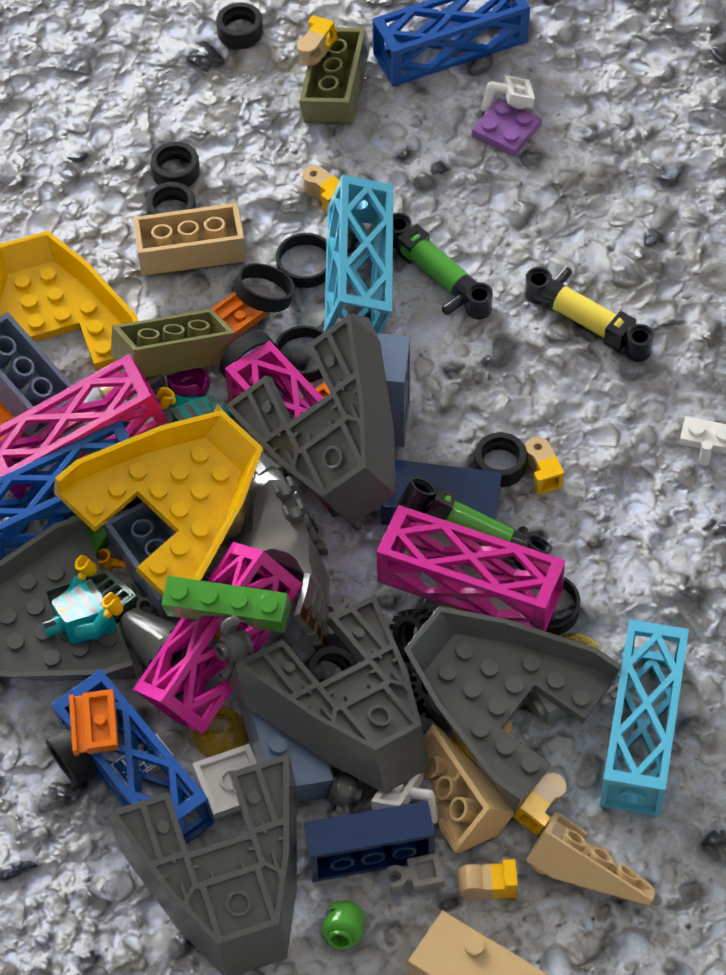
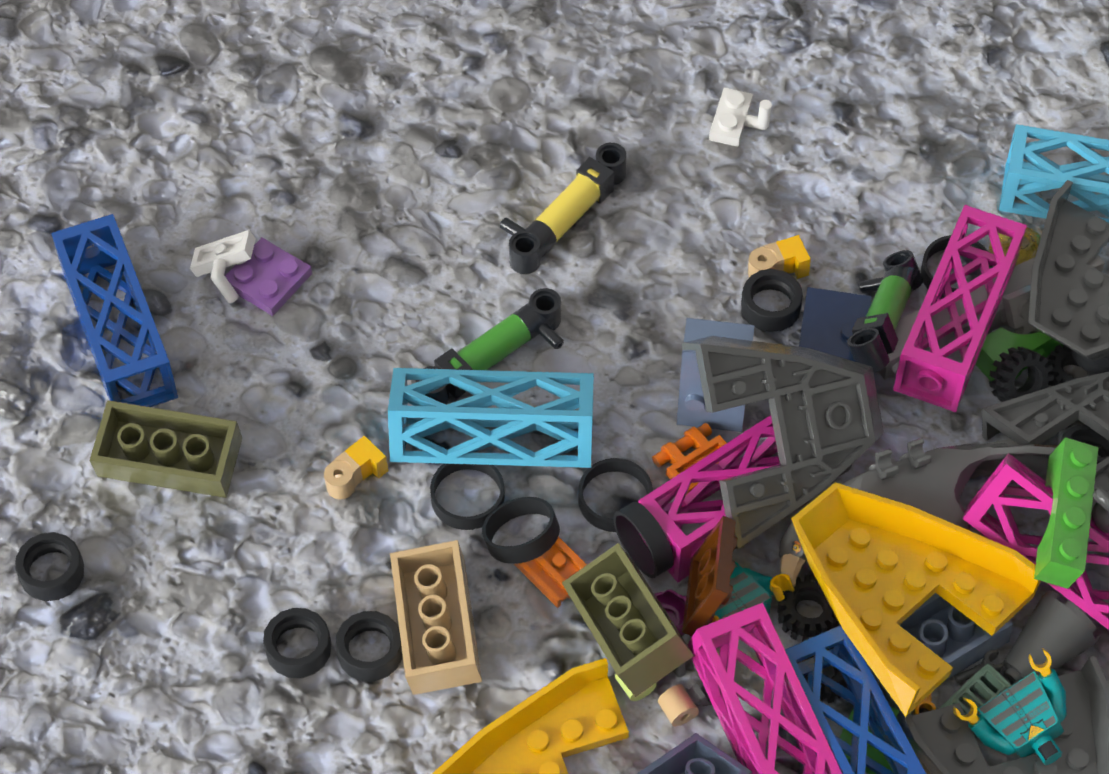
camera: 90 degrees left, 0 degrees up
leg [297,15,338,66] -> none
none -> reddish brown plate [682,515,738,636]

